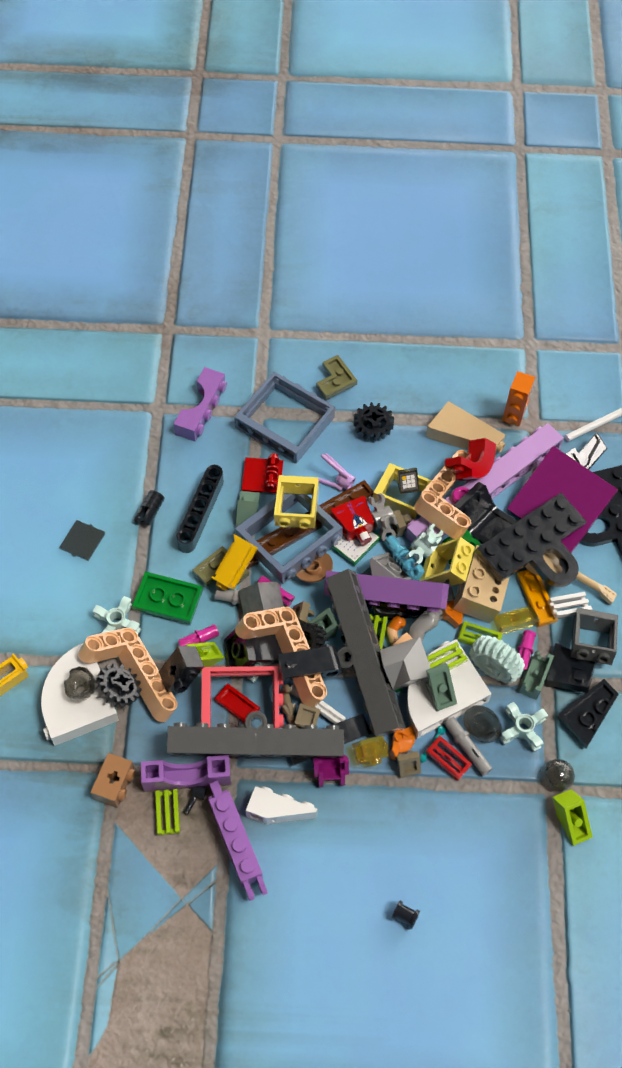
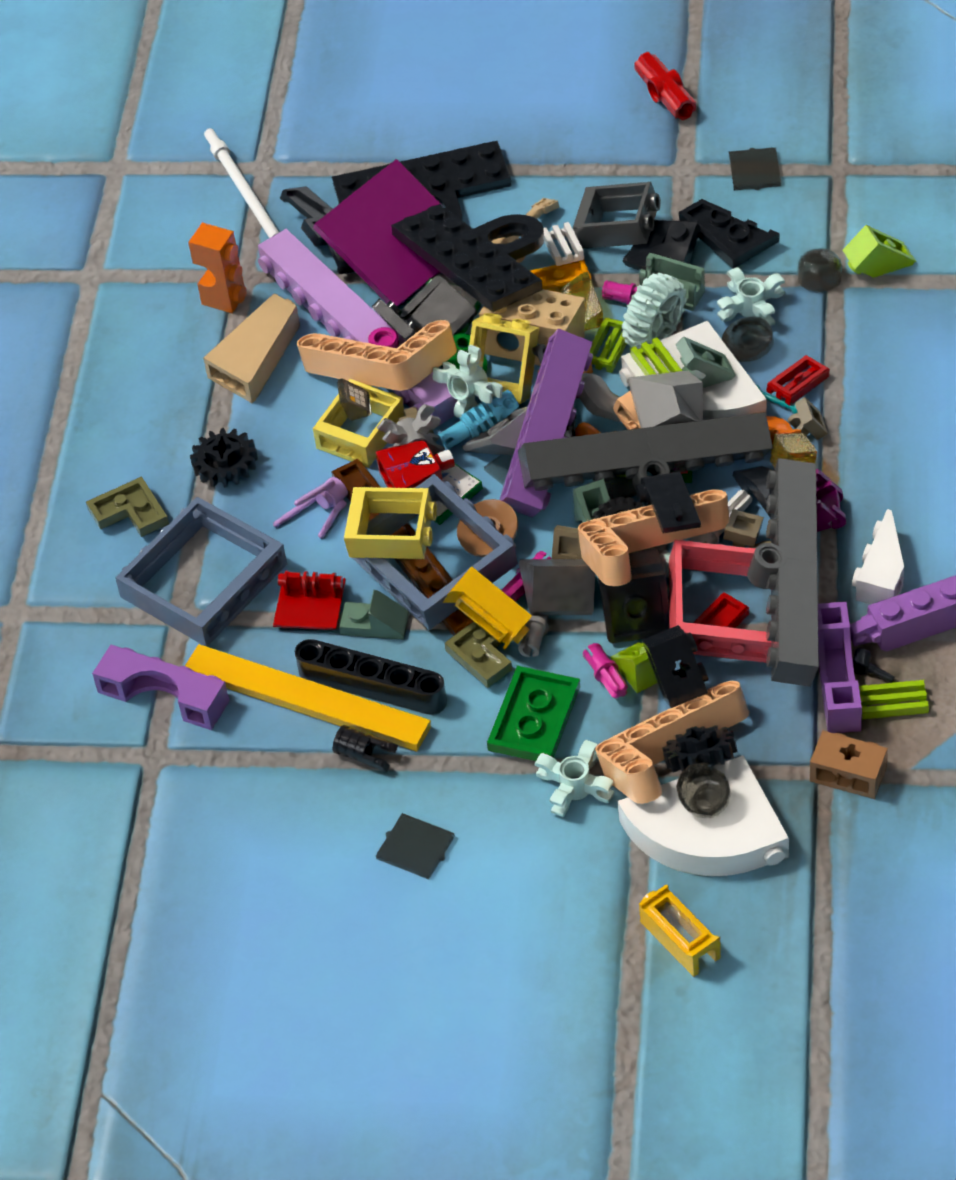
camera: 80 degrees left, 10 degrees down
light grey pin [444,717,493,776] -> none
red arch [445,438,496,481] -> none
none -> yellow tile [185,644,431,752]

